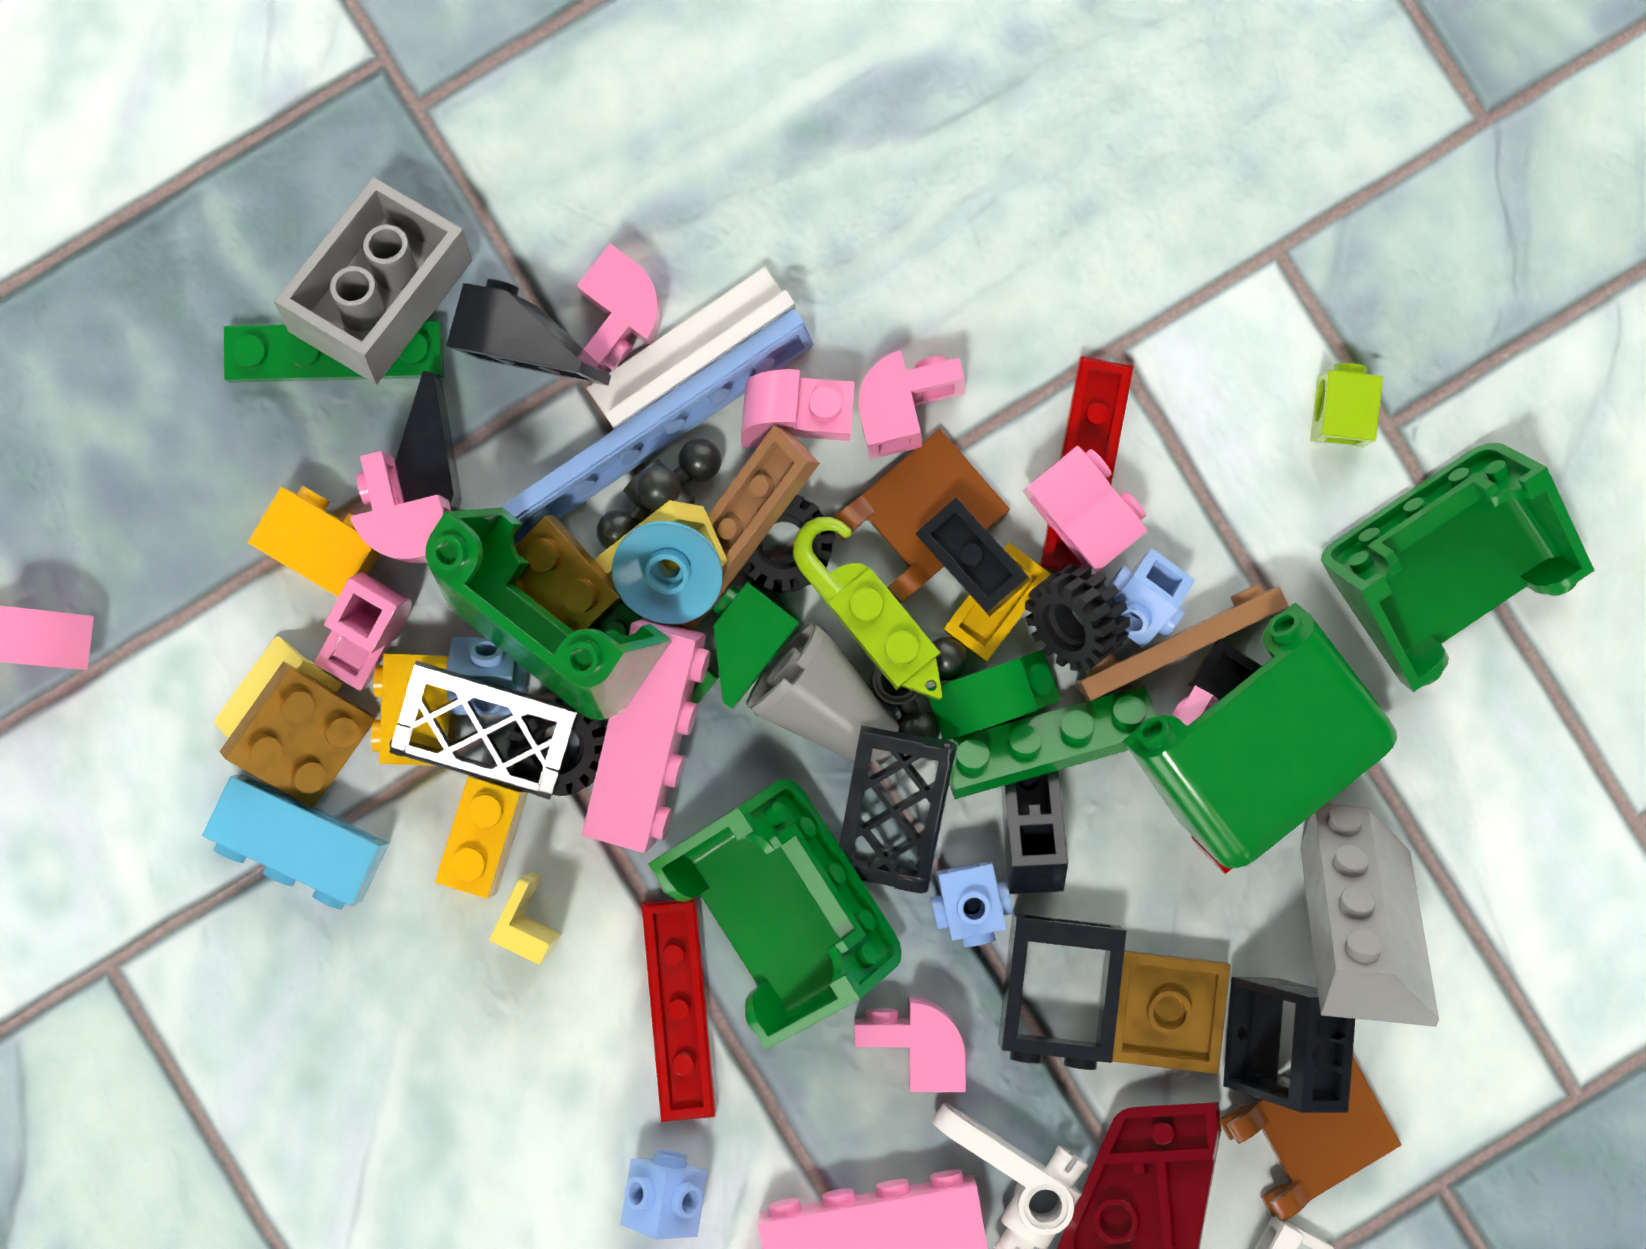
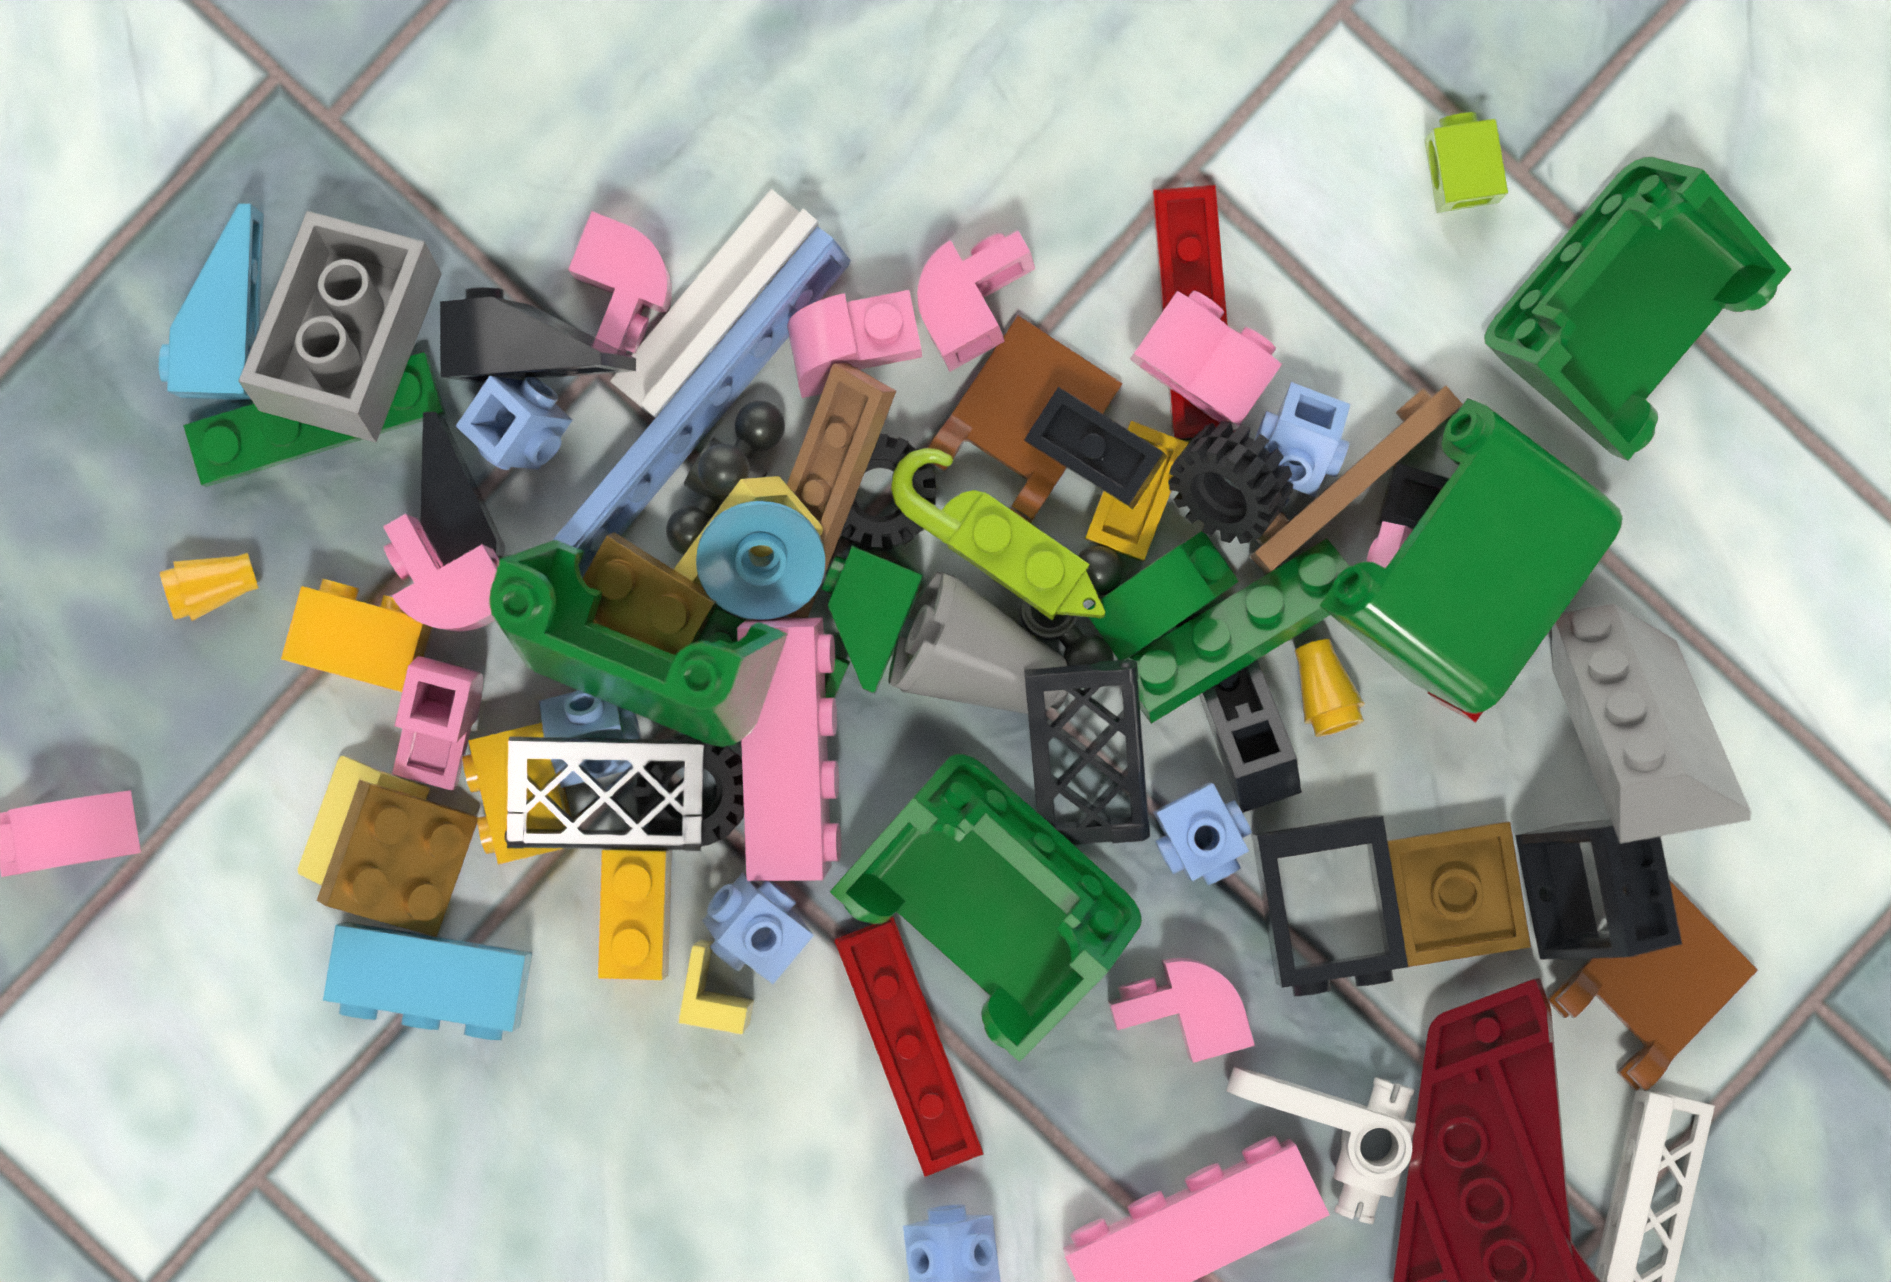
camera: 15 degrees left, 0 degrees up
none -> medium azure slope [159,203,264,400]
none -> yellow cone [159,553,259,621]
none -> light blue brick [456,376,573,470]
none -> light blue brick [702,872,814,984]
none -> yellow cone [1294,639,1365,737]

